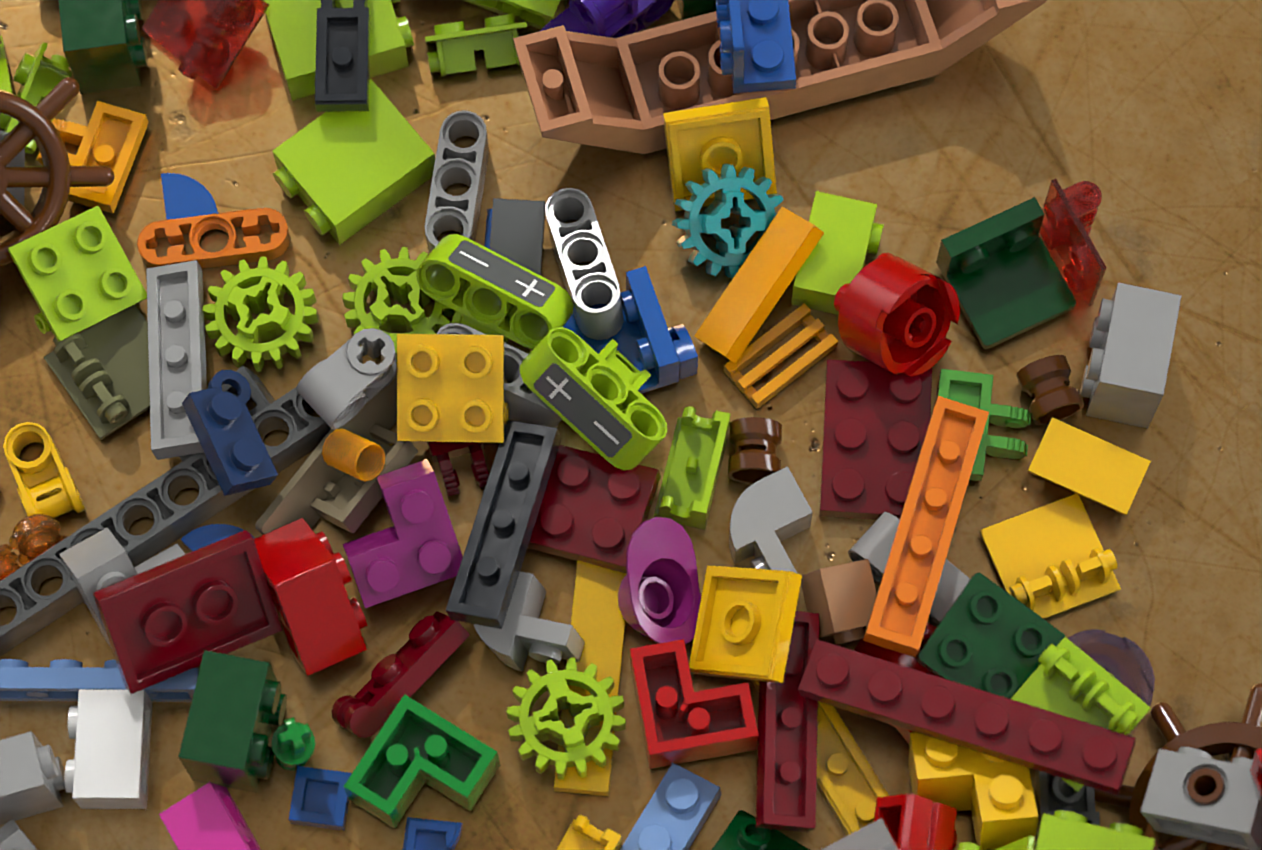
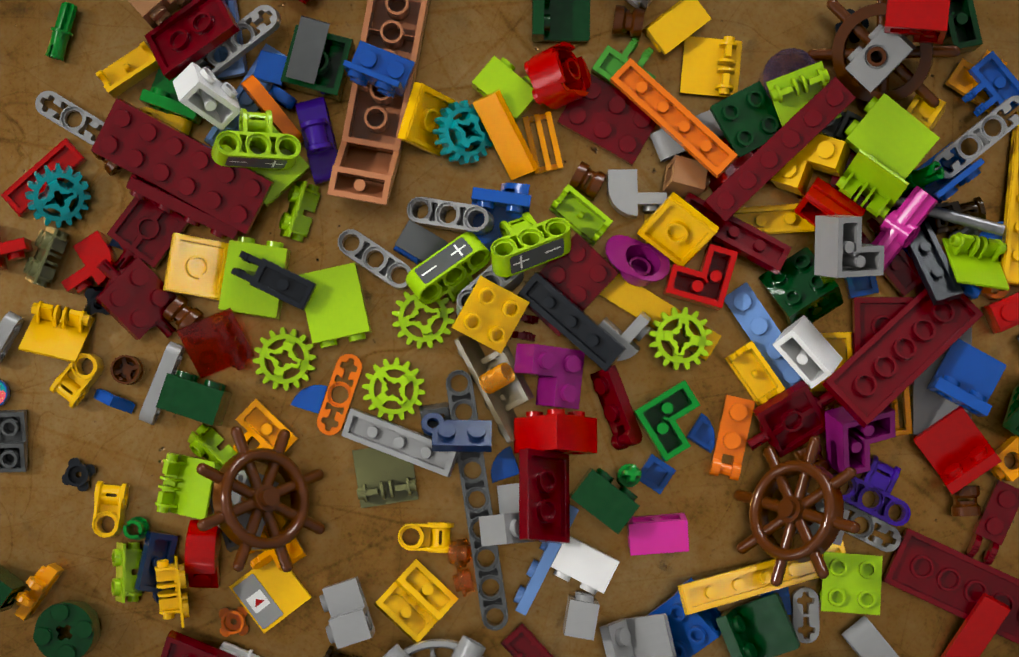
camera: 65 degrees left, 15 degrees up
lime hinge [7,206,147,342] -> none
light grey piece [296,328,397,430] -> none
none -> lime gear [253,327,317,391]

